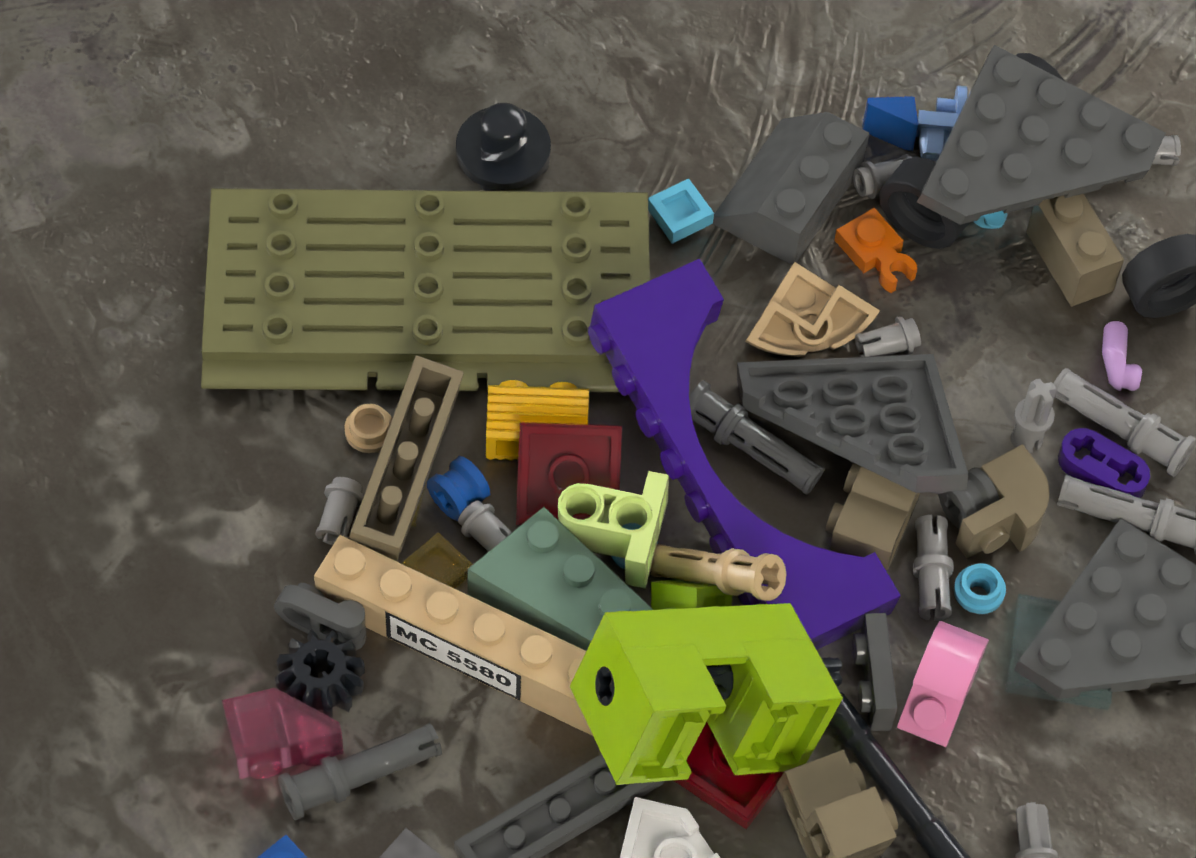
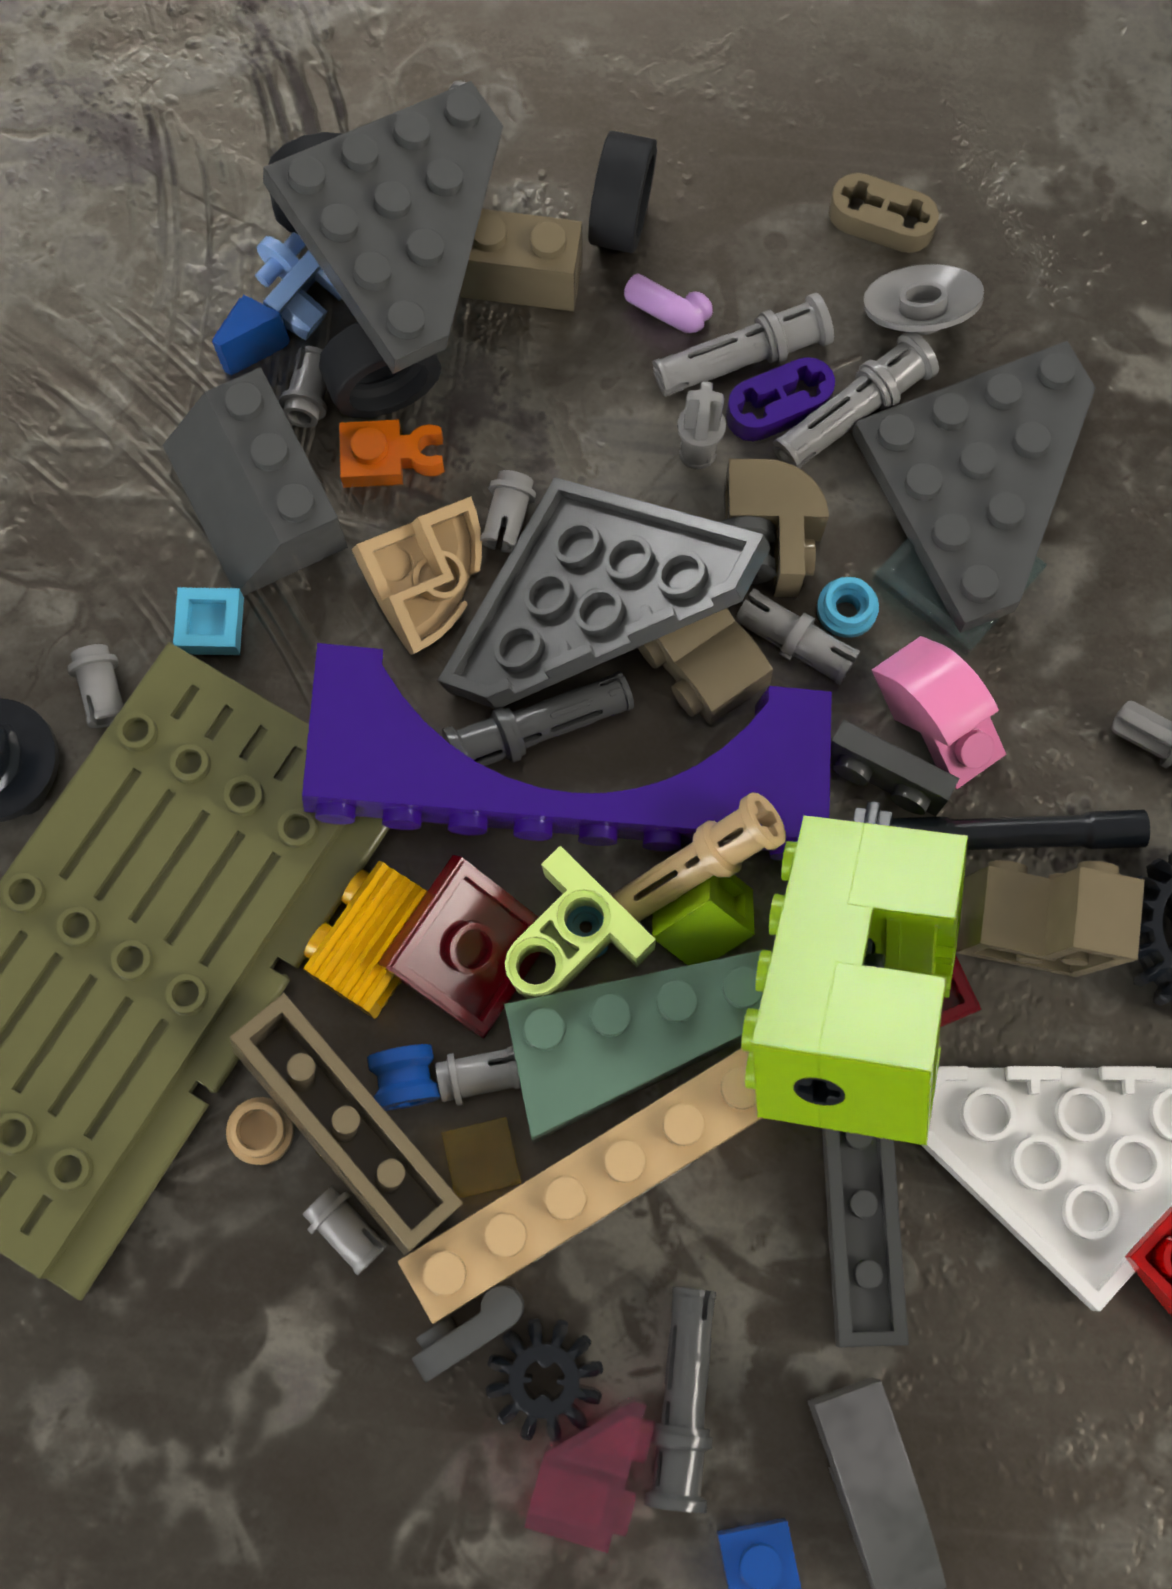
camera: 55 degrees left, 15 degrees up
none -> light grey pin [67,644,124,728]

